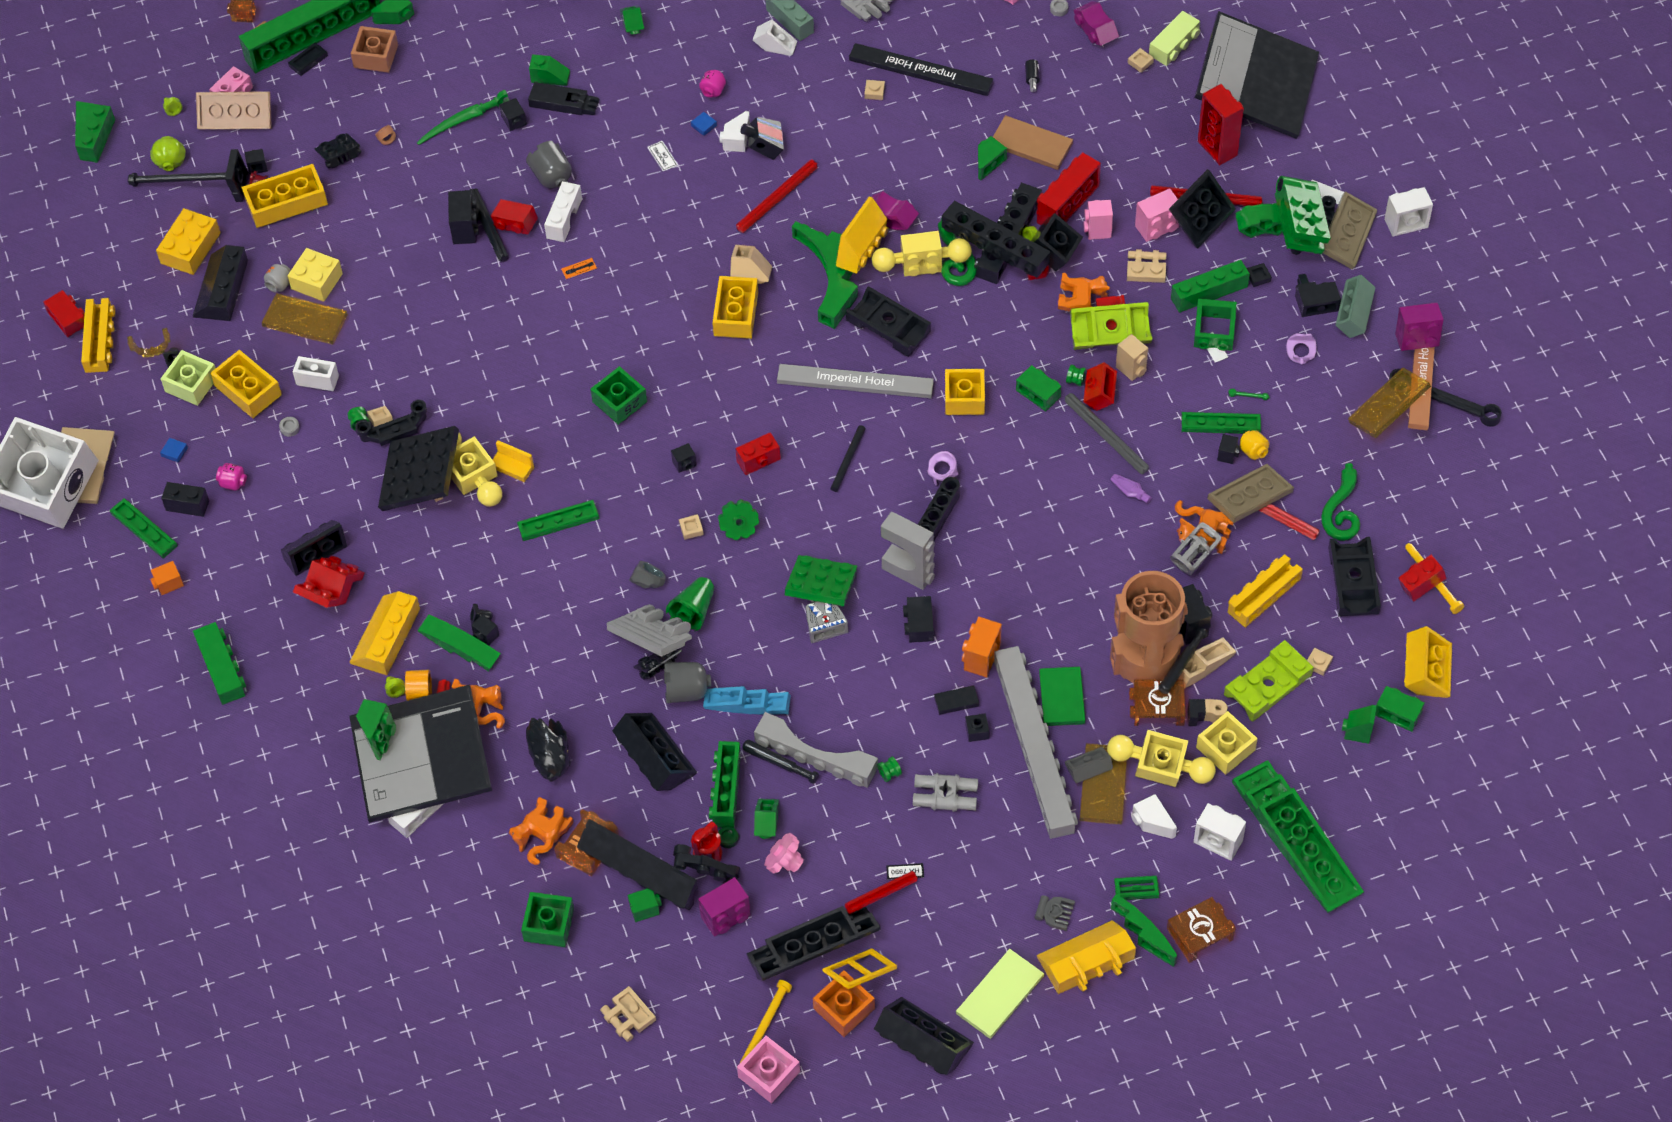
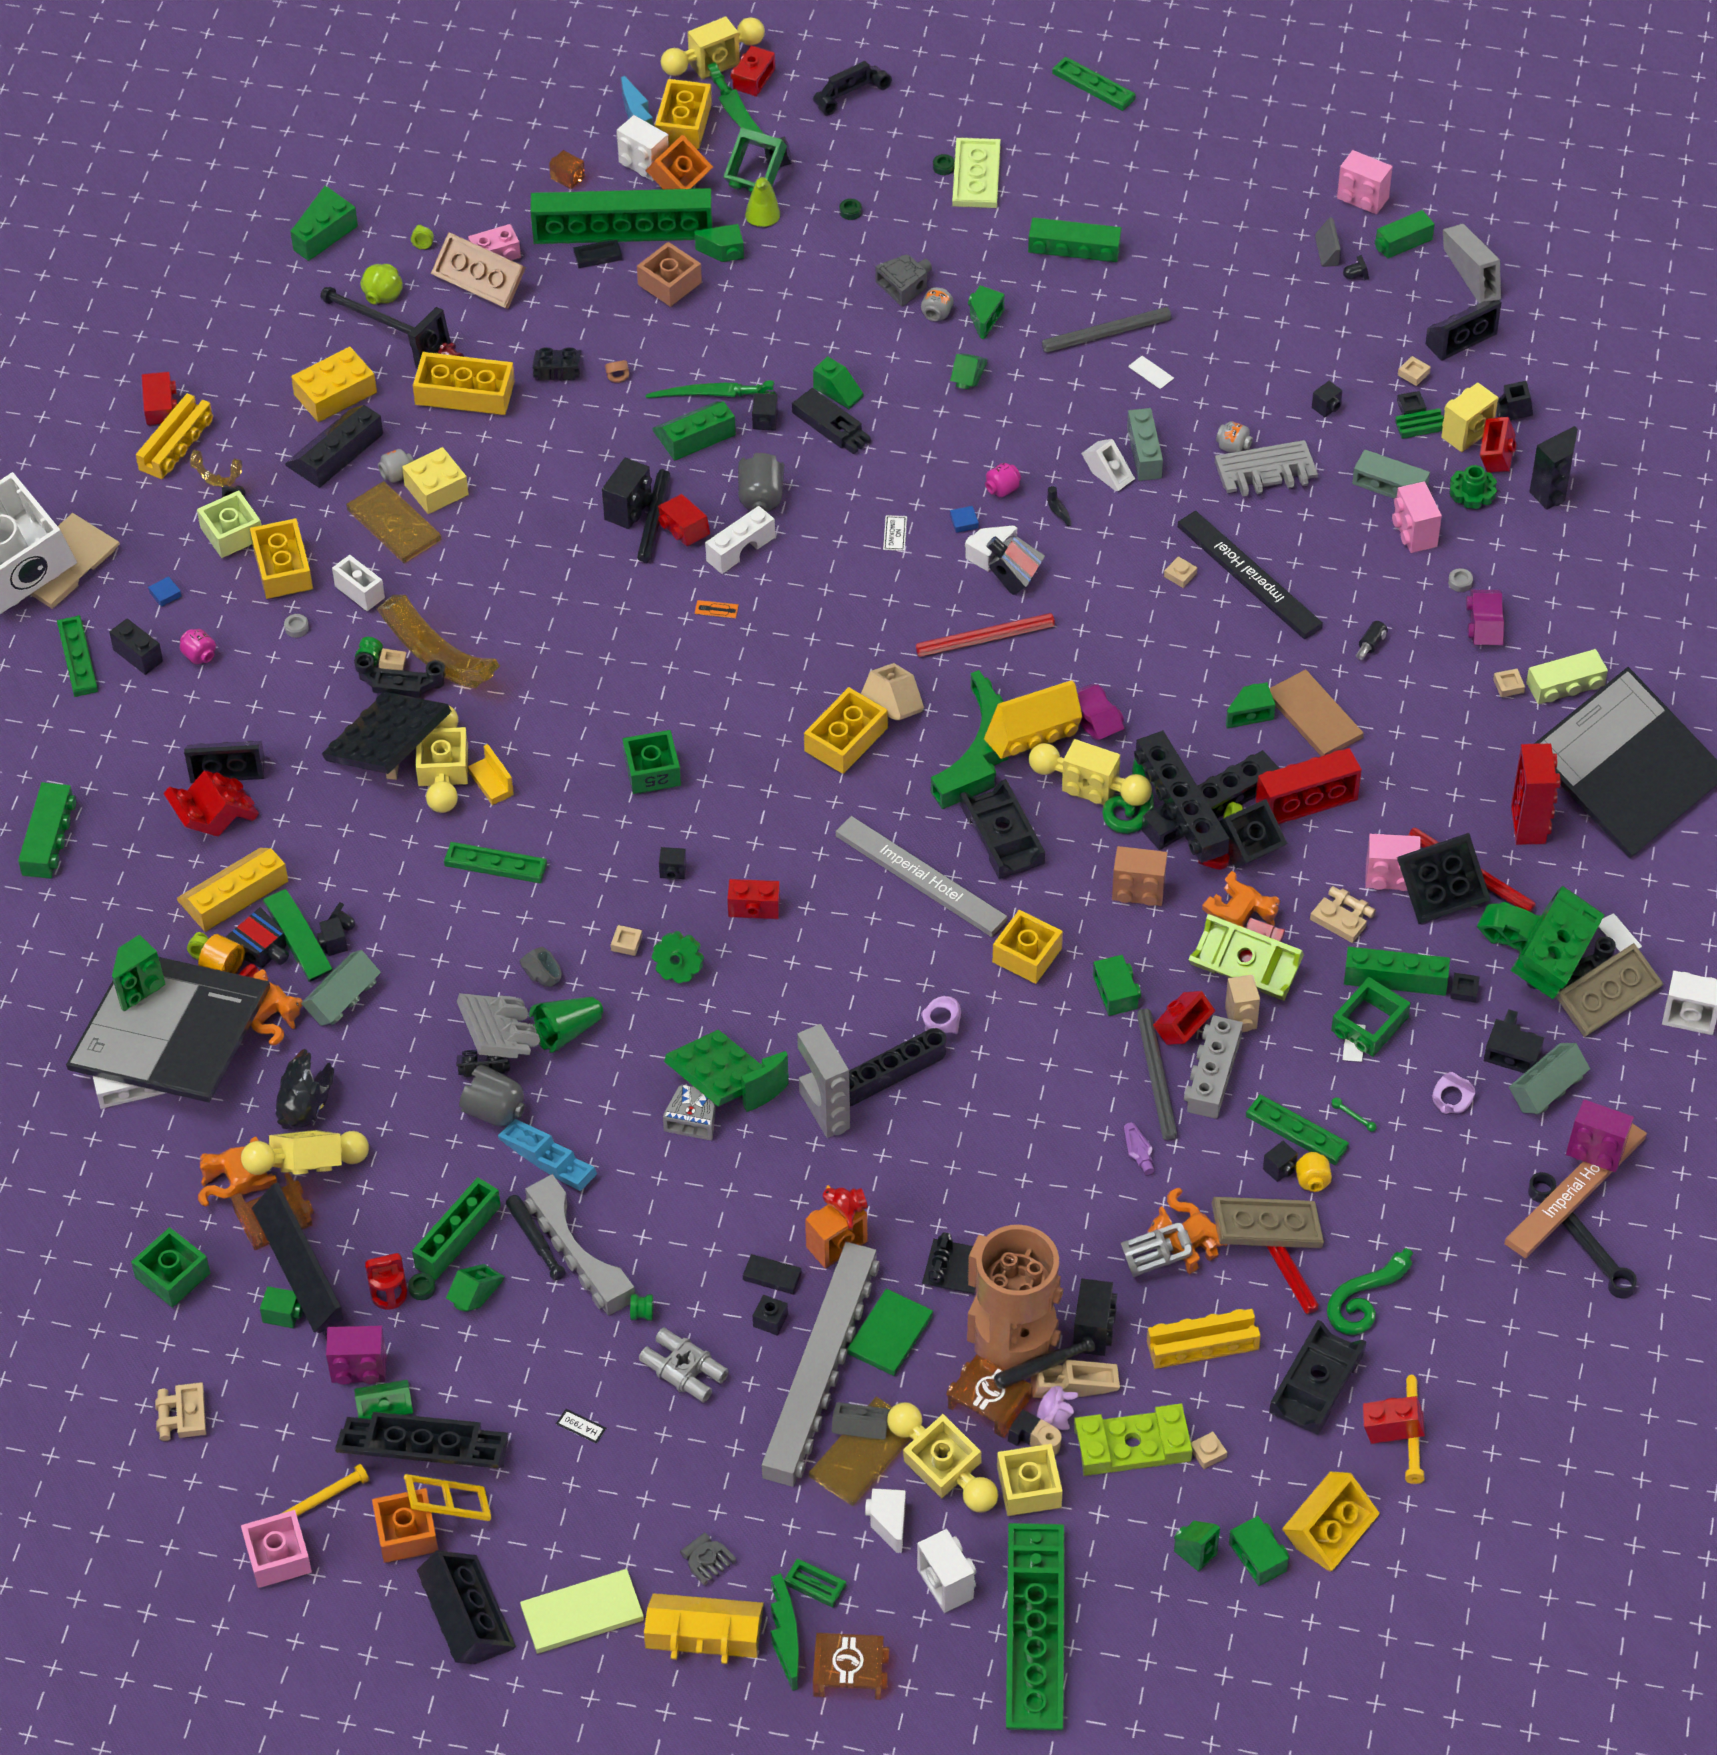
camera: 30 degrees right, 5 degrees down
orange brick [150,561,184,596] -> none
black plate [244,149,268,175] -> none
black slope [612,713,697,791] -> none
black plate [673,844,741,884] -> none
bright pink plant [764,833,803,874] -> none
black bar [830,425,866,492] -> none
red axle [845,871,918,914] -> none
black brick [903,596,934,643] -> none
green wheel [1066,364,1086,387] -> none
bright pink brick [1083,200,1113,240] -> none
clear yellow tile [1348,367,1431,438] -> none
none -> torso [226,907,289,968]
none -> light yellow brick [241,1130,369,1175]
none -> sand green brick [301,950,381,1026]
none -> green panel [354,1380,413,1419]
none -> clear yellow arch [377,595,500,688]
none -> green slope [653,401,736,461]
none -> green slope [741,1051,789,1112]
none -> red animal [823,1185,868,1230]
none -> black hinge [922,1232,976,1294]
none -> lavender piece [1037,1386,1078,1430]
none -> black bar [1047,486,1071,526]
none -> nougat brick [1112,846,1167,906]
none -> light grey brick [1184,1015,1243,1119]

